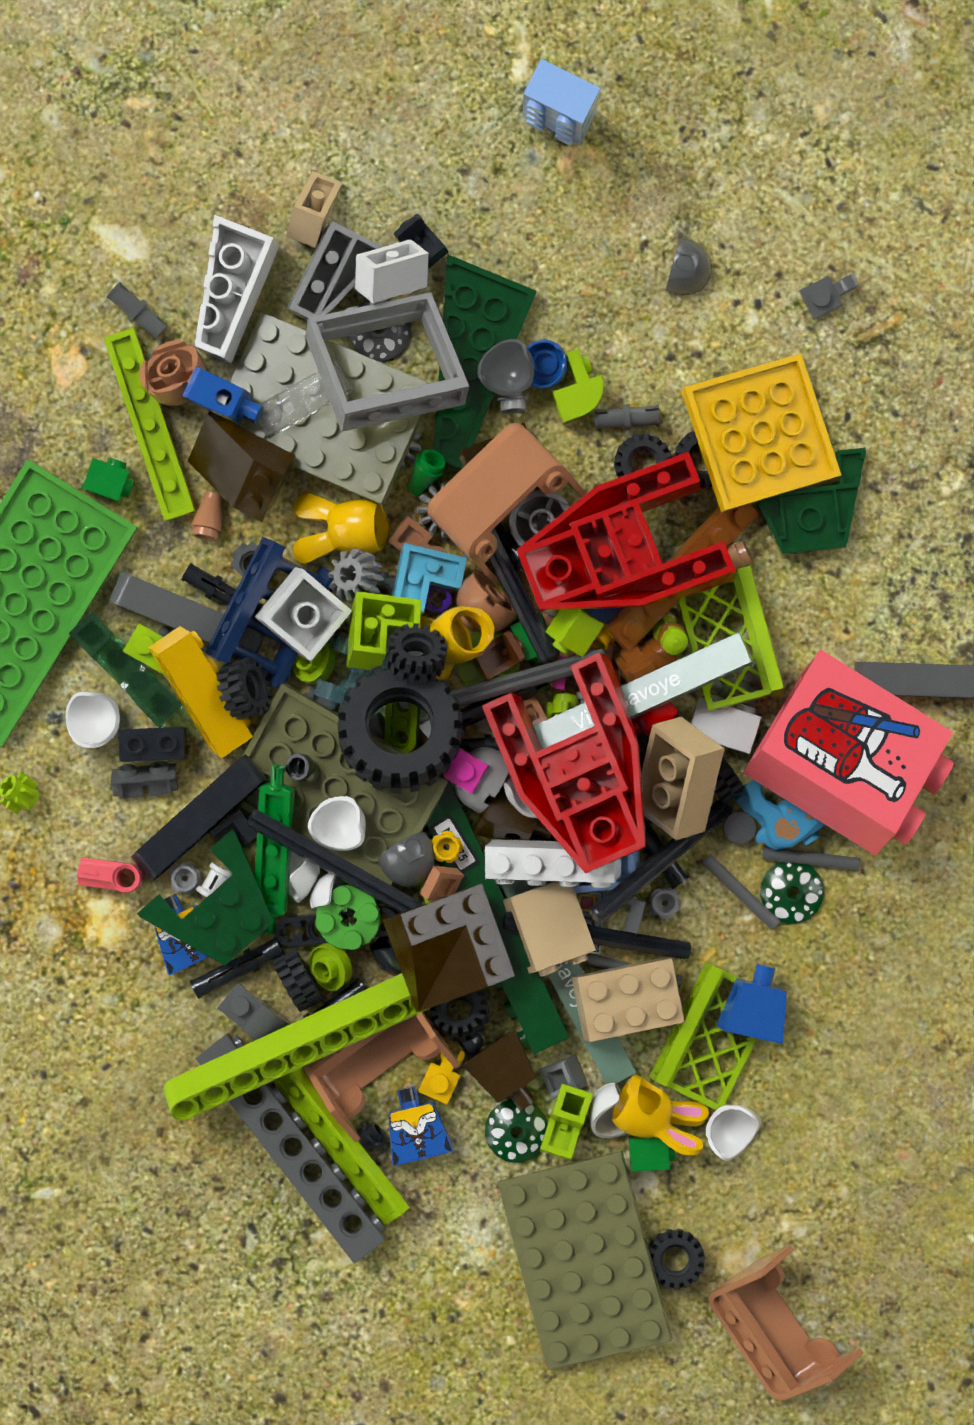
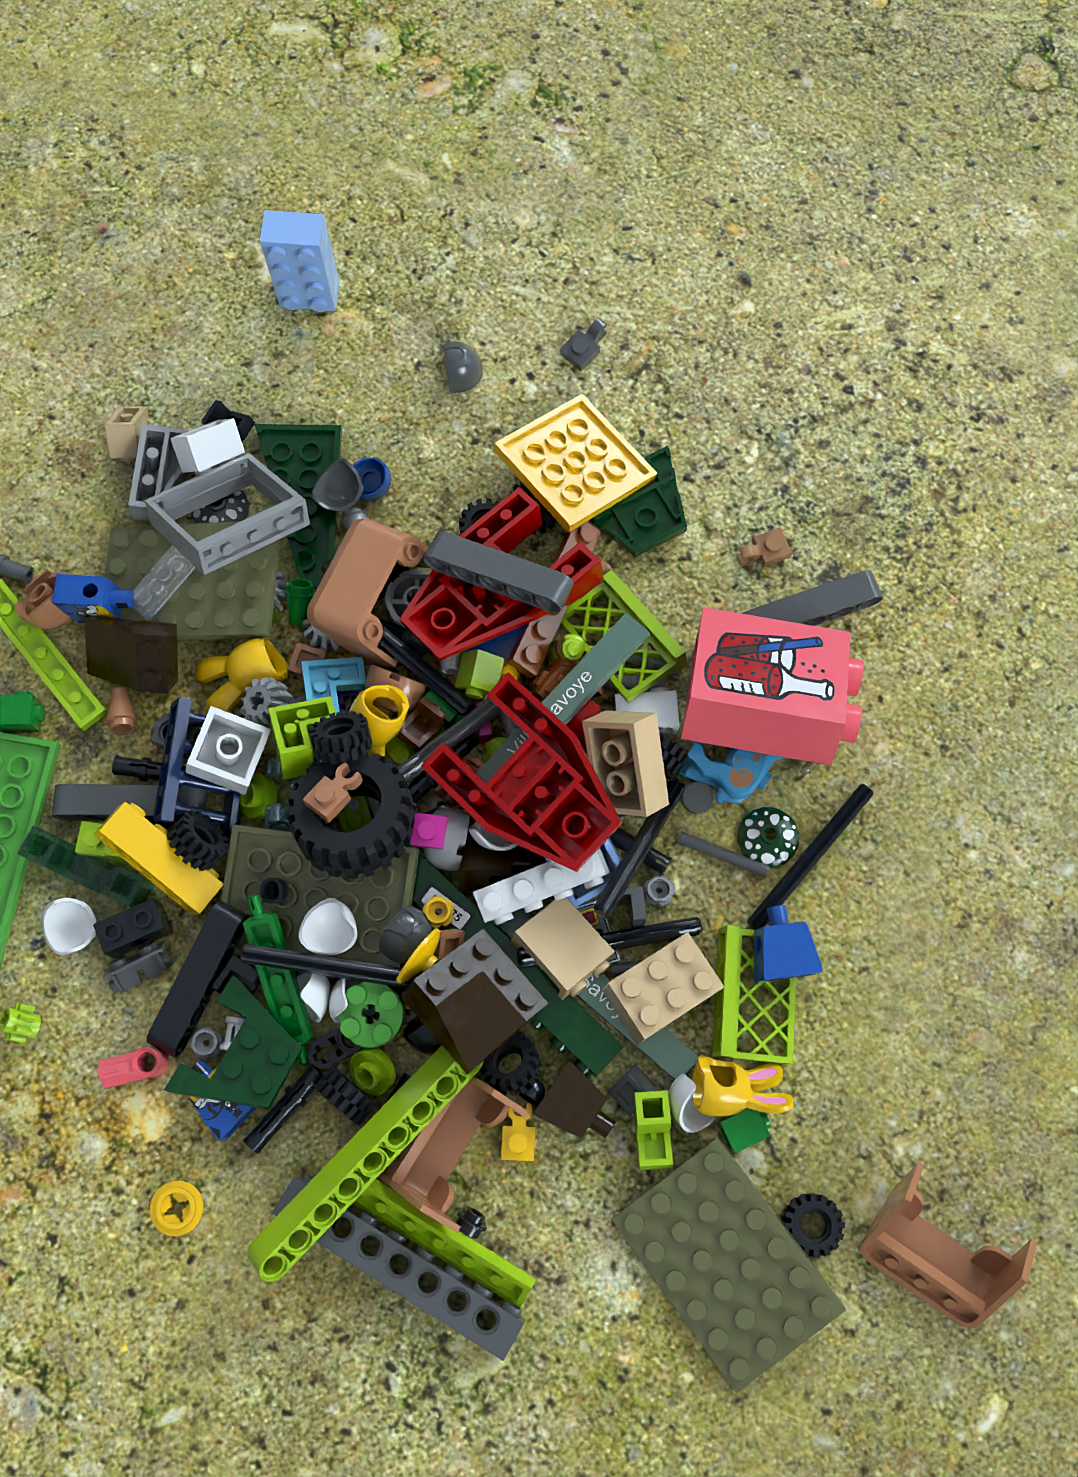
camera: 20 degrees left, 15 degrees down
white wedge [195,215,280,364] -> none
dark grey brick [218,982,290,1040] -> none
torso [389,1086,453,1166] -> none
dark green dish [485,1099,548,1163] -> none
lime brick [552,348,603,425] -> none
dark grey pin [594,404,660,430] -> none
white helmet [706,1104,761,1161] -> none
dark grey bar [762,847,860,871] -> none
none -> yellow gear [150,1181,205,1236]
none -> nougat plate [303,763,362,823]
none -> yellow dish [396,928,441,984]
none -> dark grey beam [423,531,574,613]
none -> medium nougat plate [736,528,792,567]
none -> black axle [747,784,874,930]

